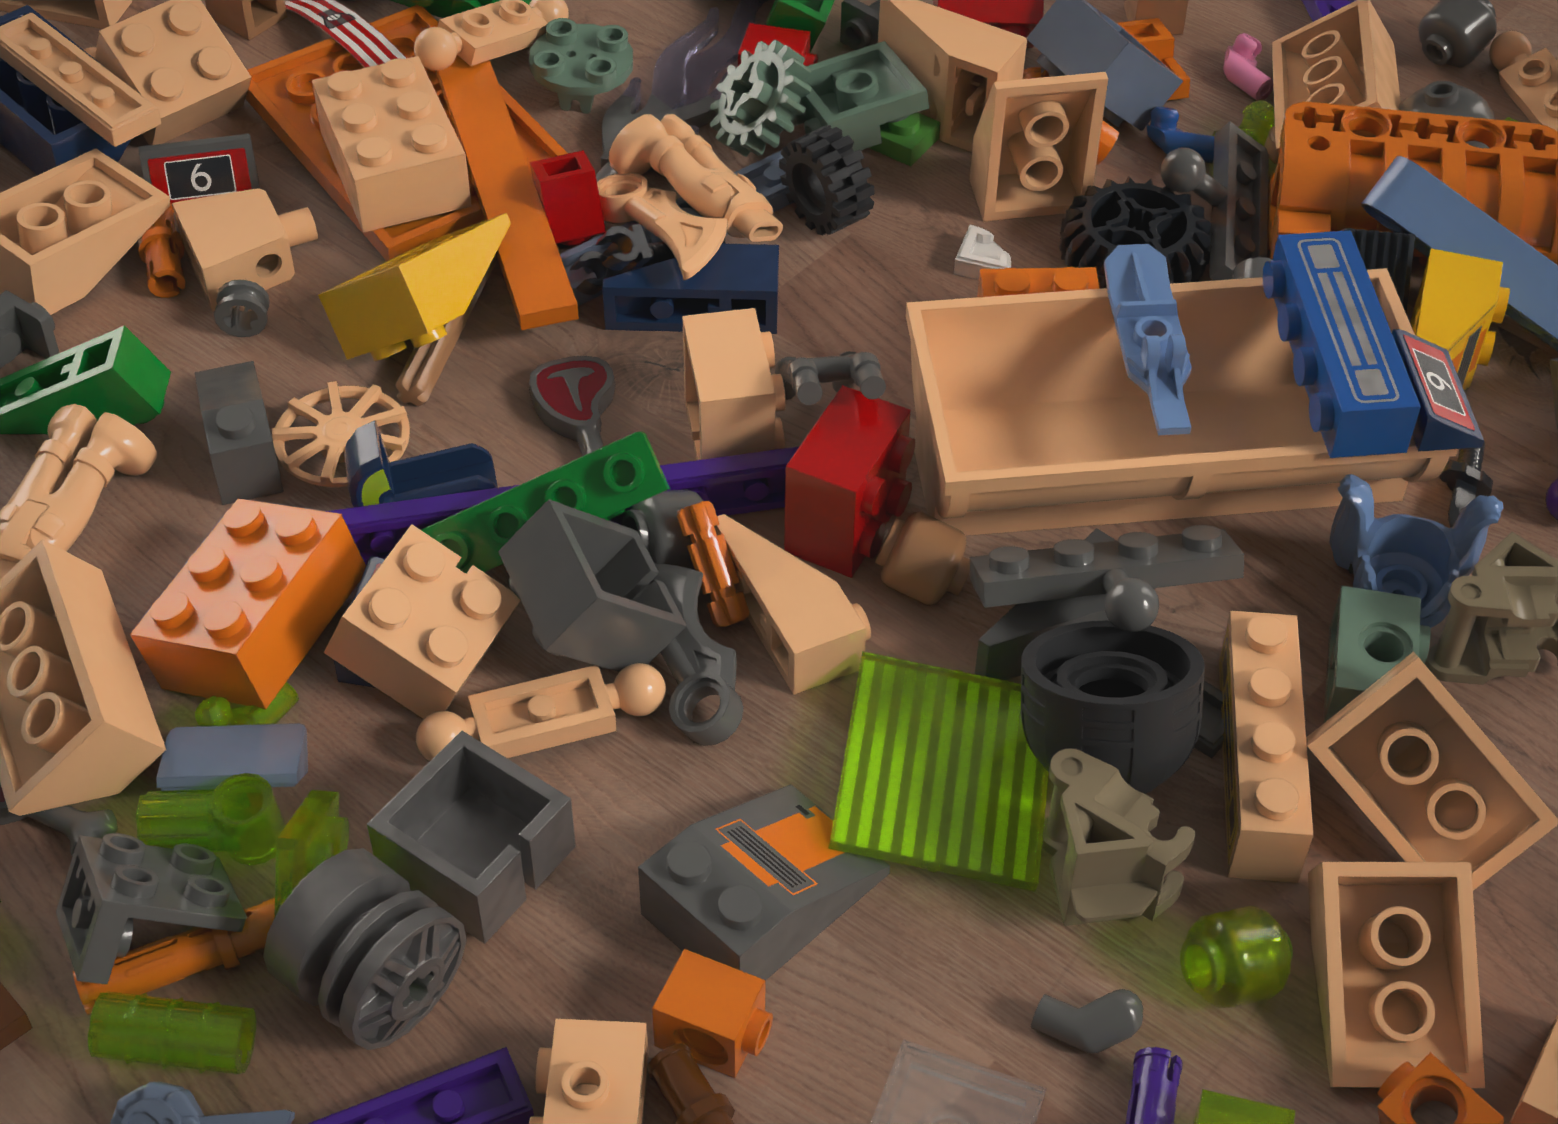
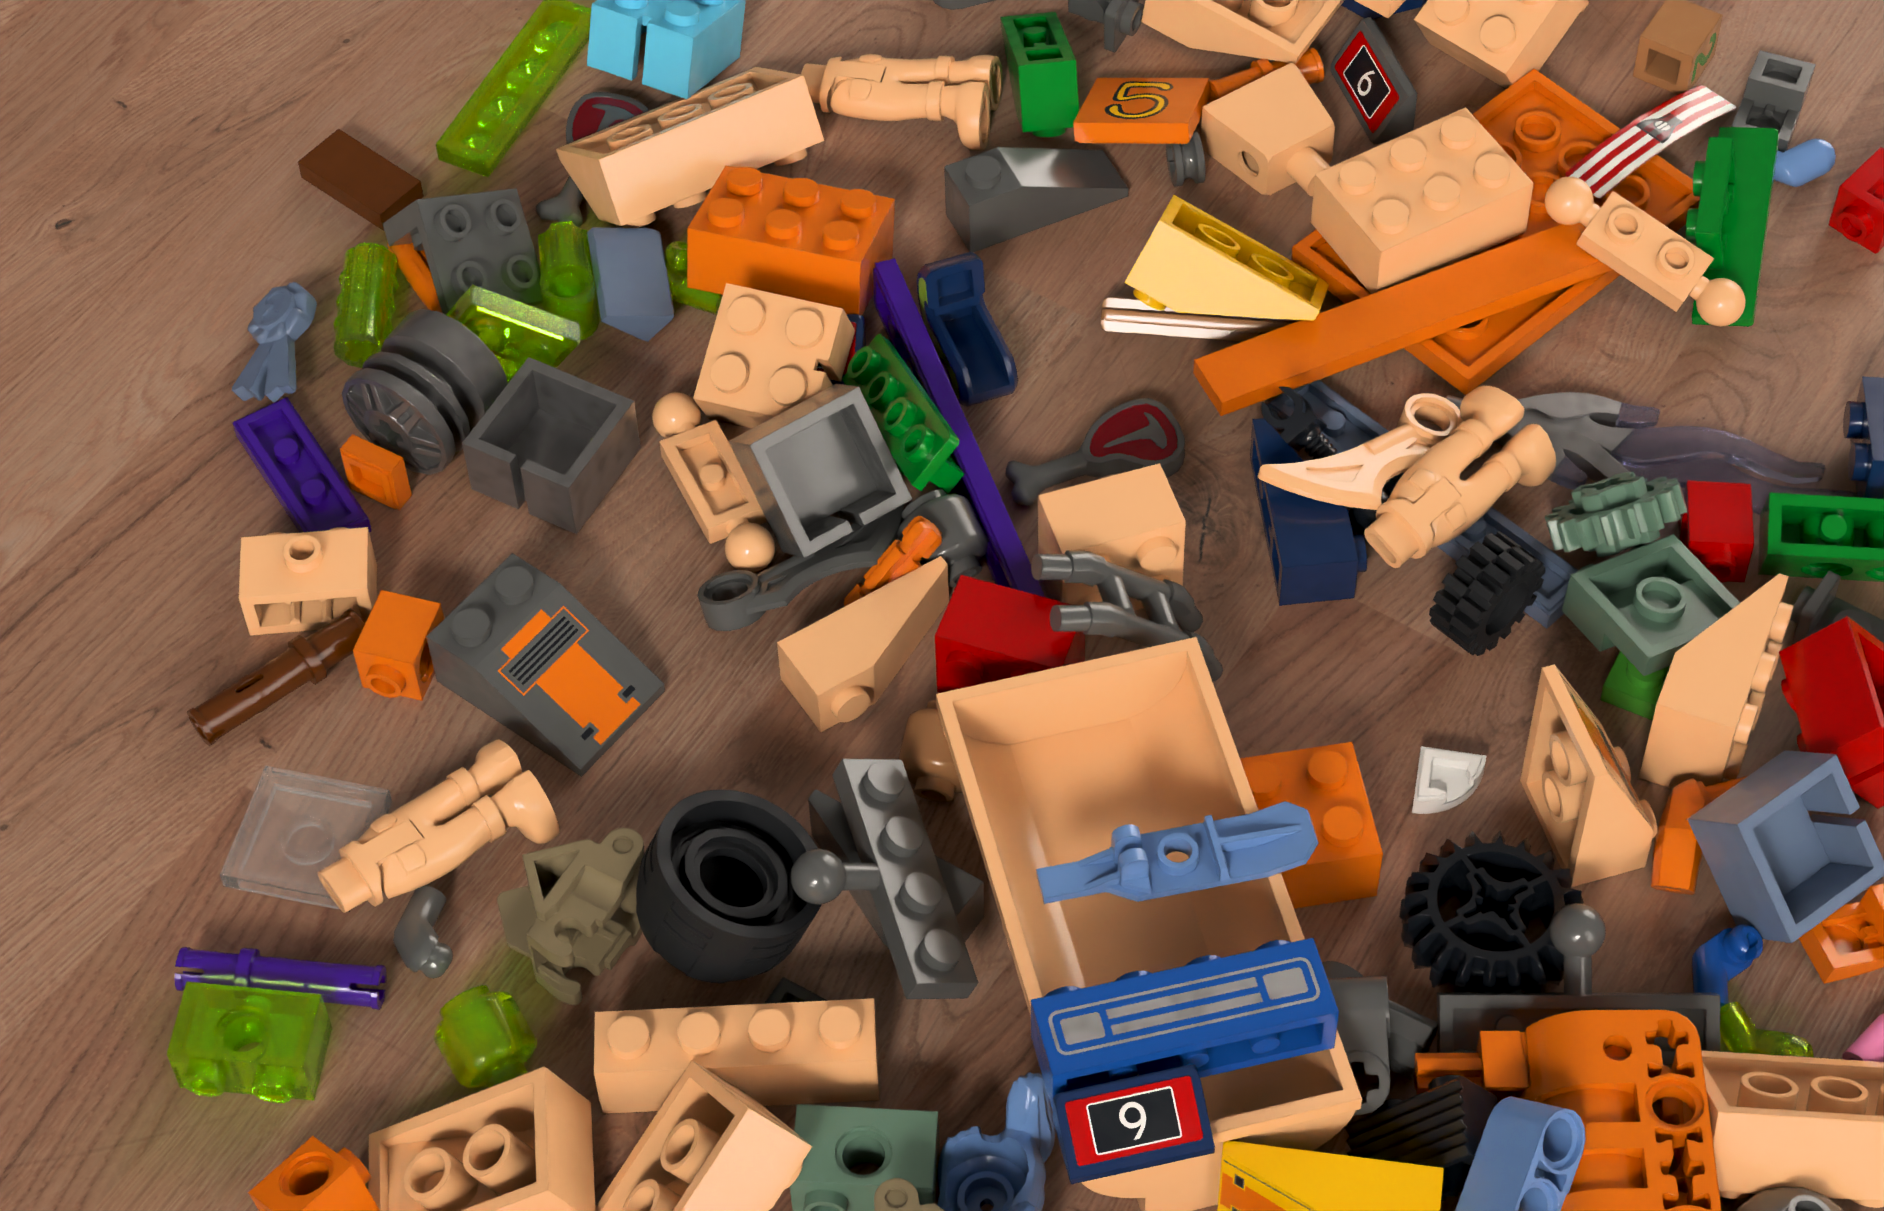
camera: 85 degrees right, 5 degrees up
light nougat wheel [272,381,410,487] -> none
sand green plate [529,18,633,114] -> none
red brick [529,150,606,245] -> none
clear neon green piece [828,651,1049,891] -> none
none -> light nougat piece [317,739,560,913]
none -> orange tile [340,434,412,510]
none -> orange tile [1073,78,1211,144]

